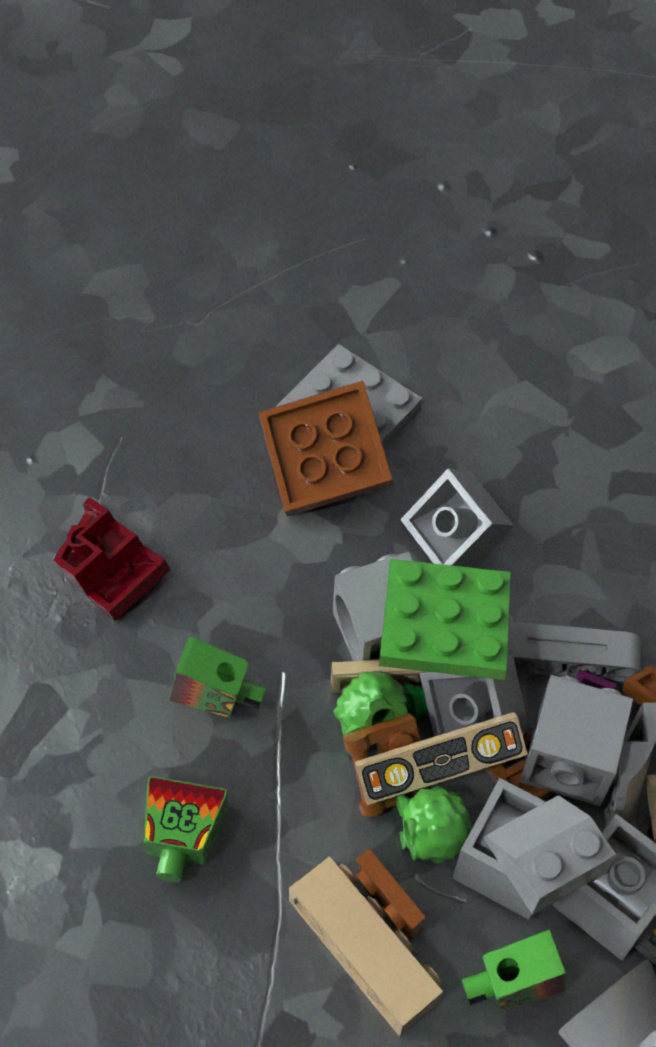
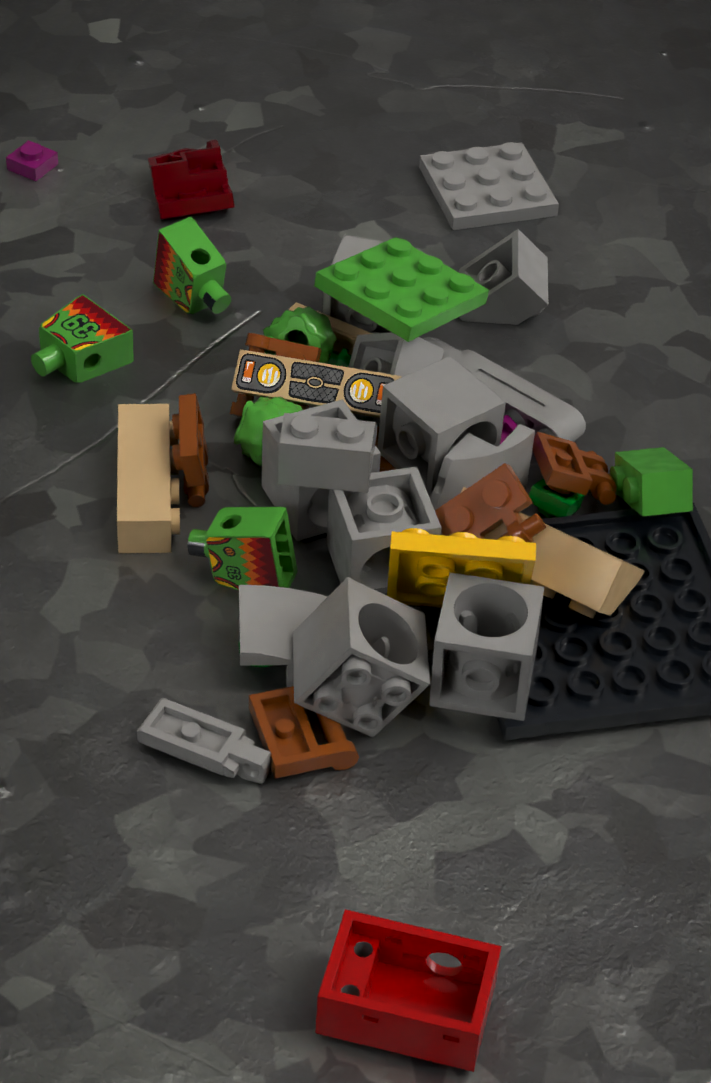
camera: 35 degrees right, 15 degrees down
dark orange plate [258,381,394,517] -> none

